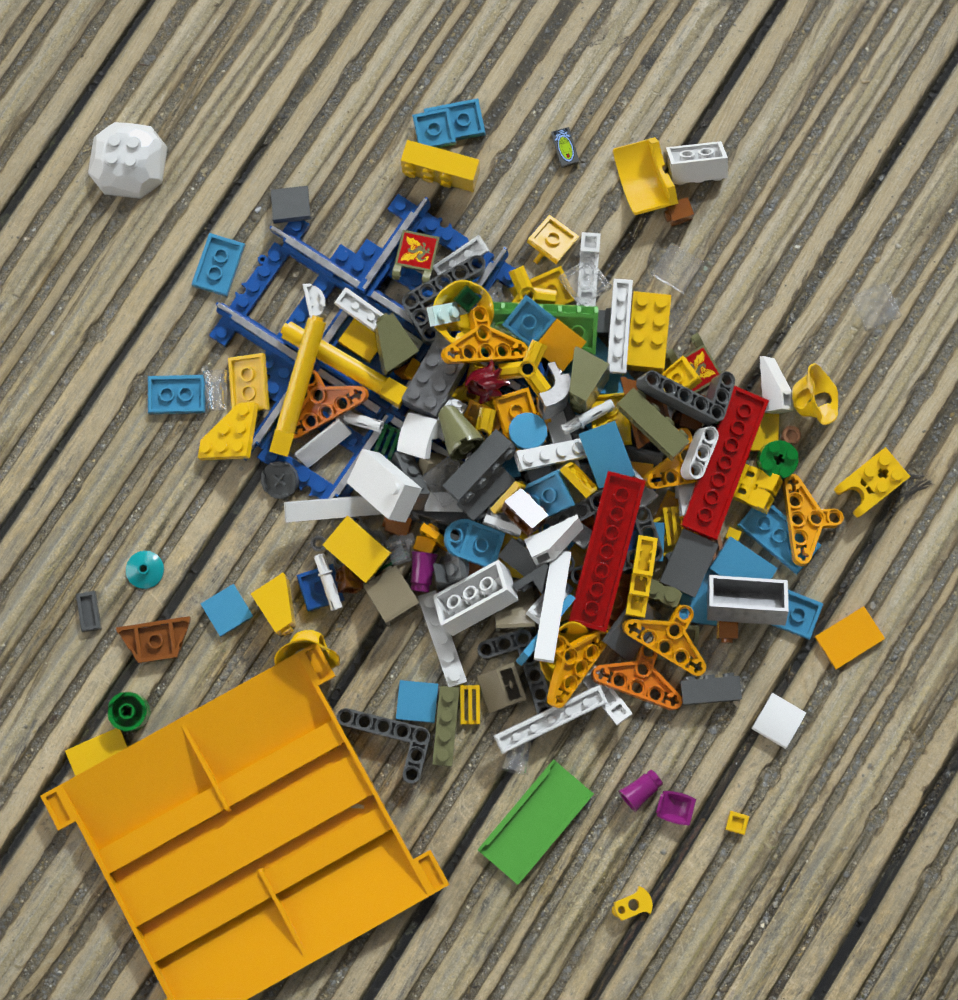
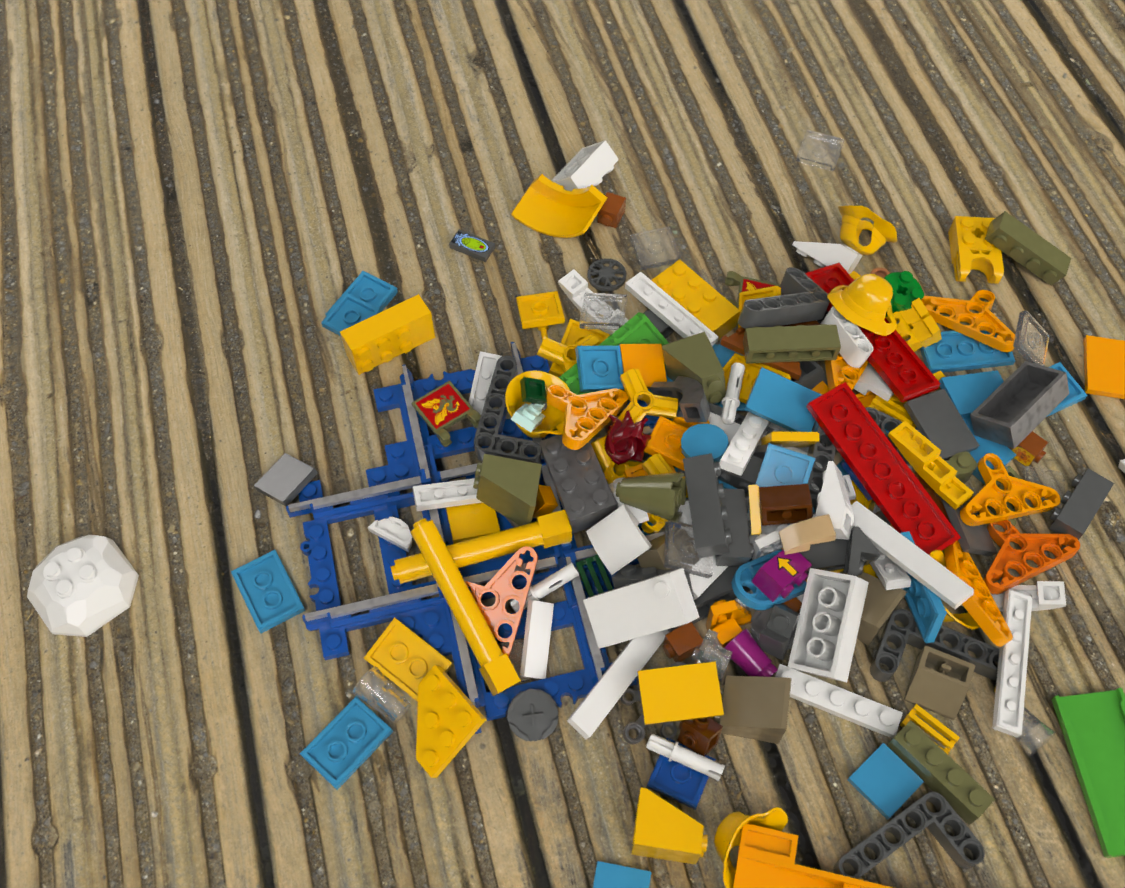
camera: 50 degrees left, 20 degrees down
none -> dark grey wheel [587,258,626,291]
none -> magenta brick [751,550,812,602]
none -> tan slope [779,514,836,555]
none -> yellow piece [827,274,897,336]
none -> olive brick [985,211,1071,285]
none -> clear tile [1013,310,1050,366]

